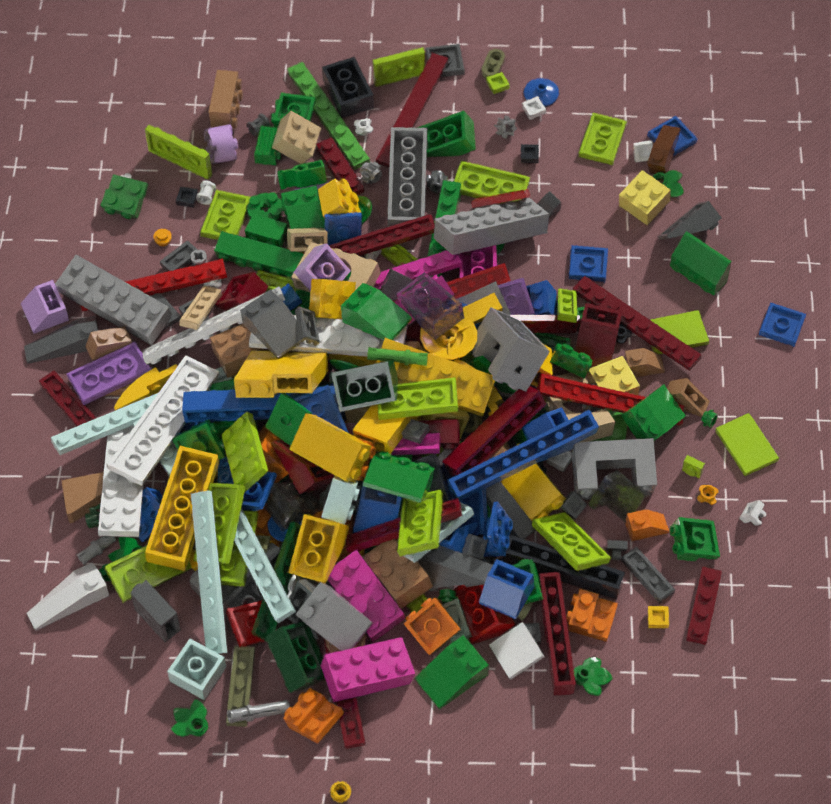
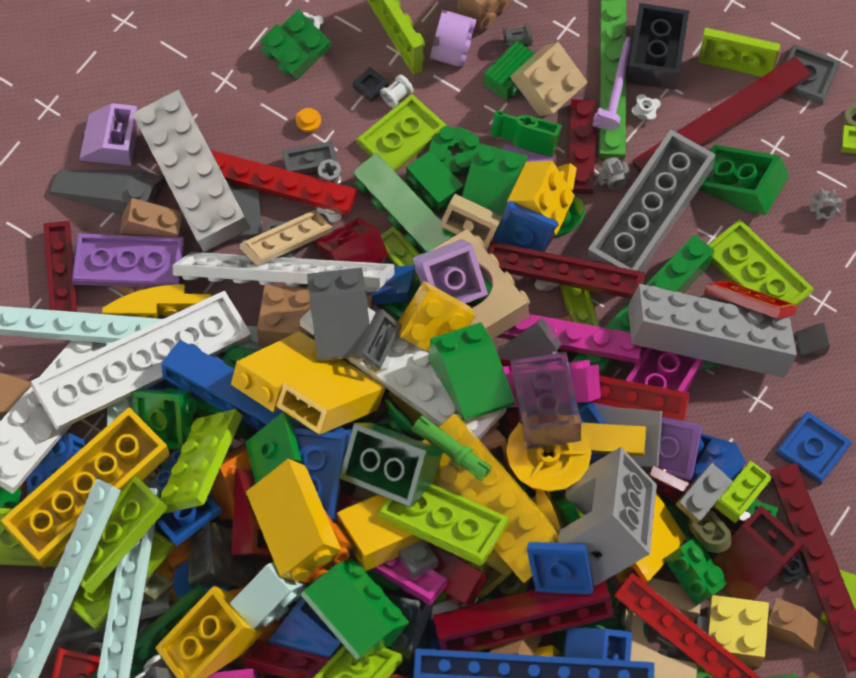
camera: 30 degrees right, 5 degrees up
green plate [271,92,316,128] -> none
dark grey gear [426,170,448,193] -> none
black plate [521,144,539,163] -> none
none -> blue tile [526,542,595,595]
none -> lavender piece [593,37,632,130]
none -> light grey plate [676,463,733,523]
none -> olive plate [689,510,731,553]

